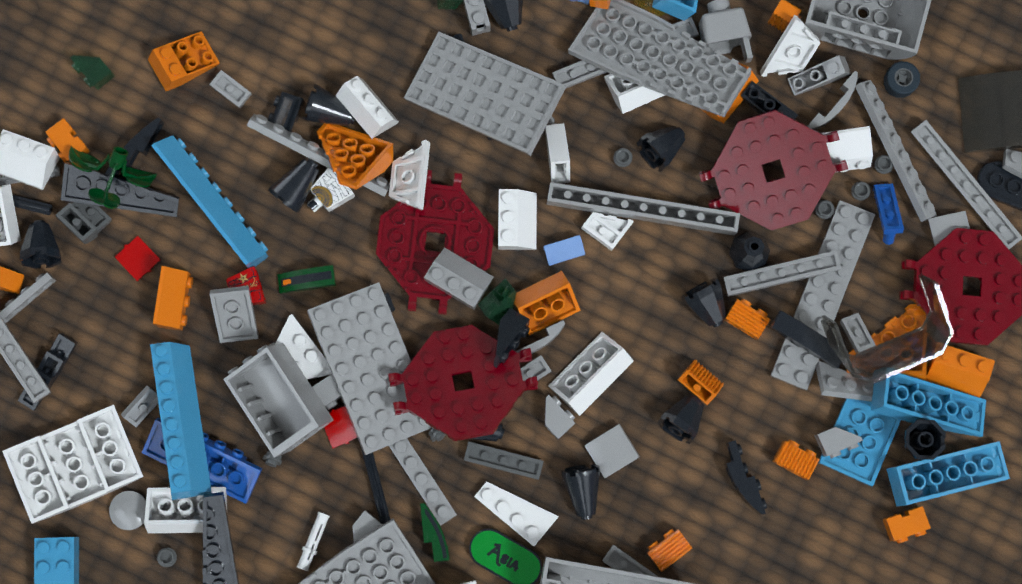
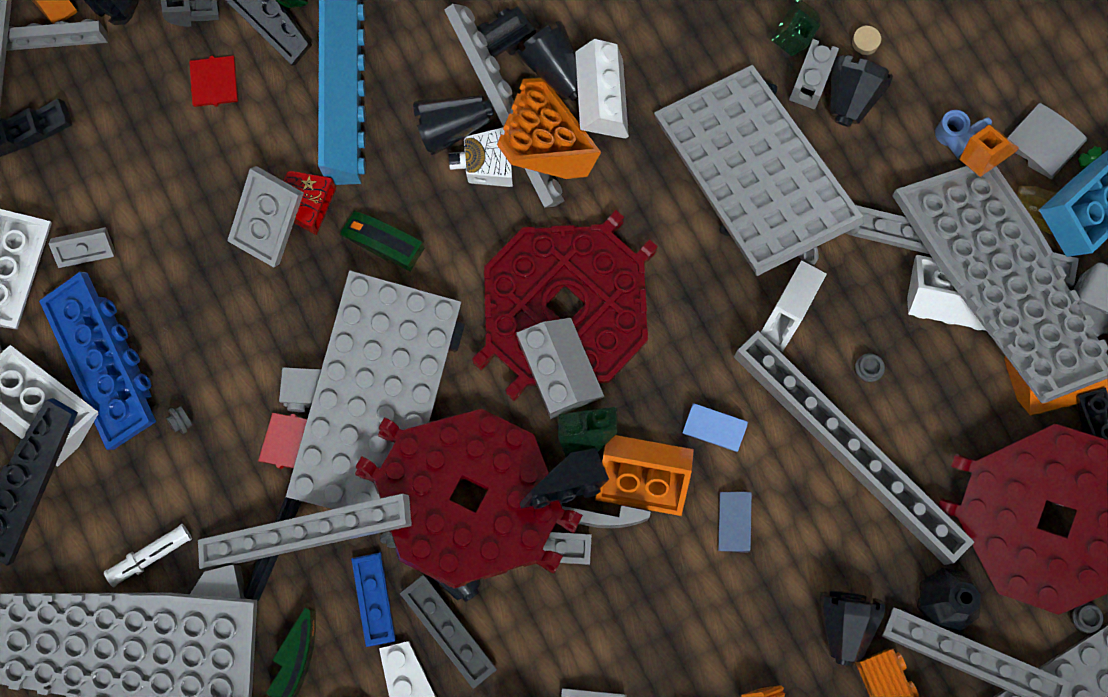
camera: 45 degrees right, 5 degrees down
dark azure slope [150,342,212,500] -> none
orange slope [153,266,193,331] -> none
light grey container [223,343,334,458] -> none
white wing [275,314,332,379] -> none
white wing [389,140,430,210] -> none
light grey plate [389,438,457,526] -> none
white slope [498,189,537,250] -> none
light grey slope [545,395,575,440] -> none
white slope [548,332,633,416] -> none
white wing [581,212,634,251] -> none
black cone [636,126,685,172] -> none
none -> light grey plate [198,494,412,570]
none -> blue tile [351,553,397,647]
none -> sand blue slope [718,492,752,553]

